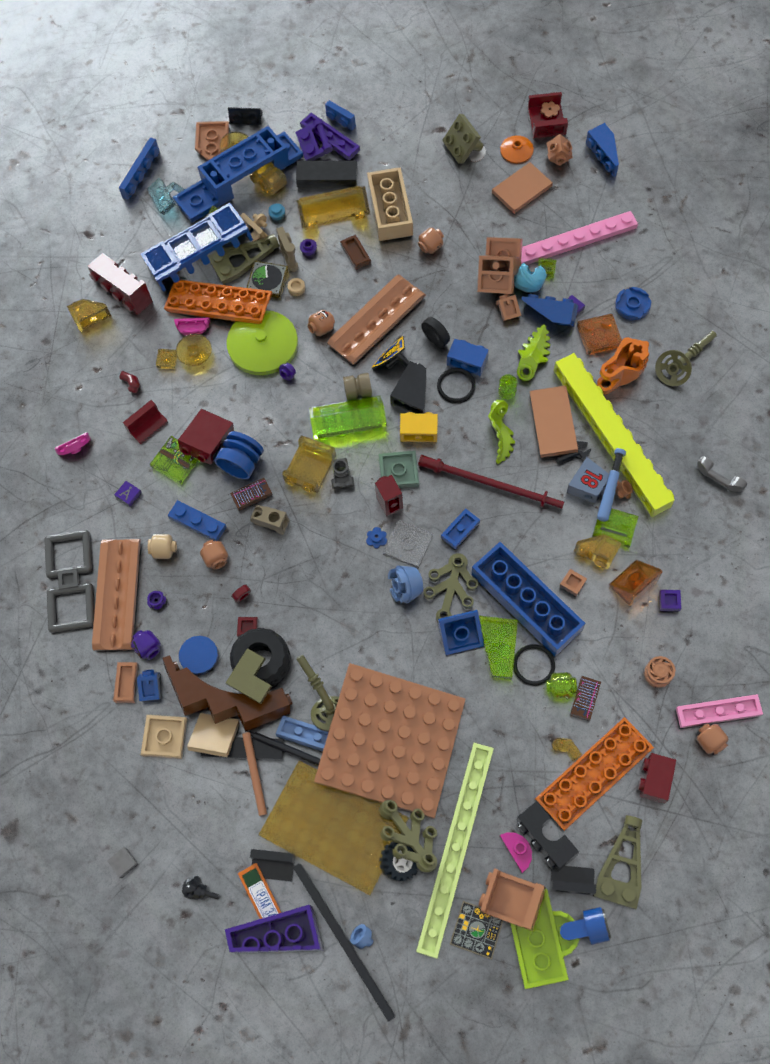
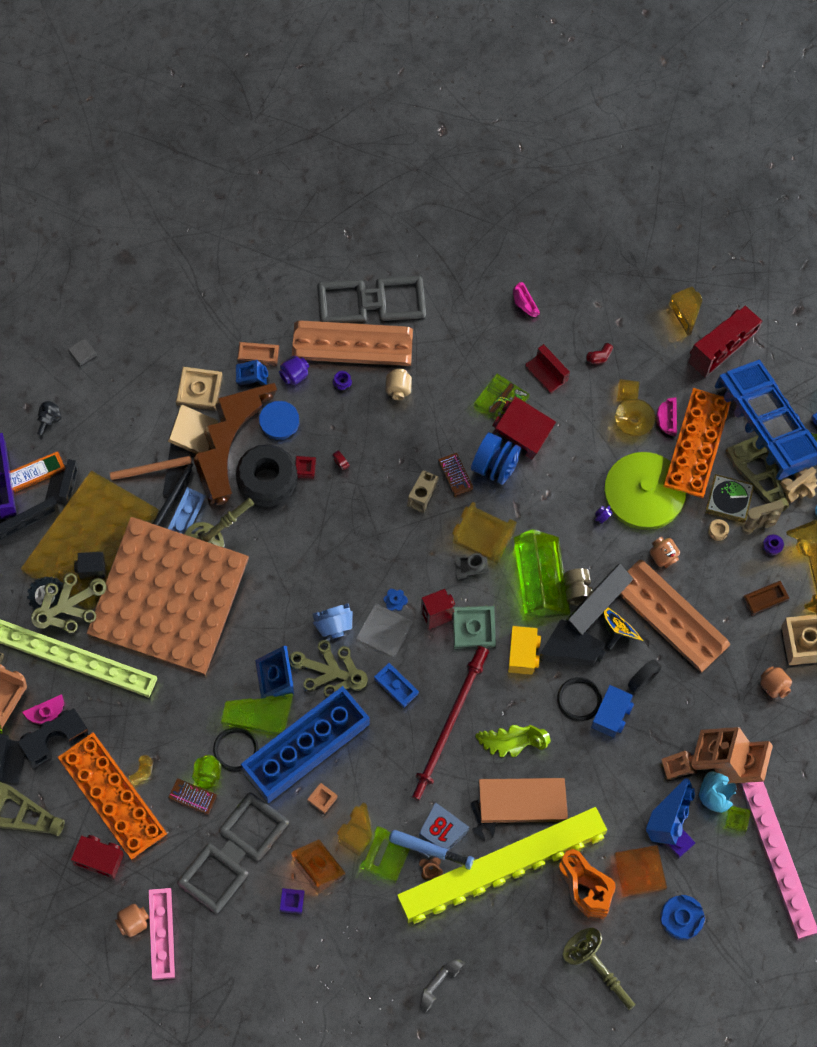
camera: 85 degrees right, 0 degrees up
dark purple tile [114,481,142,506] -> none
blue plate [168,500,226,541] -> none
nougat head [200,540,229,570] -> none
olive tile [226,648,272,704] -> none
clear neon green wheel [498,374,518,399] -> none
lime plant [517,325,551,381] -> none
nougat wheel [644,656,676,688] -> none
none -> black brick [74,551,106,580]
none -> dark grey bar [177,792,289,913]
none -> tile [565,564,633,636]

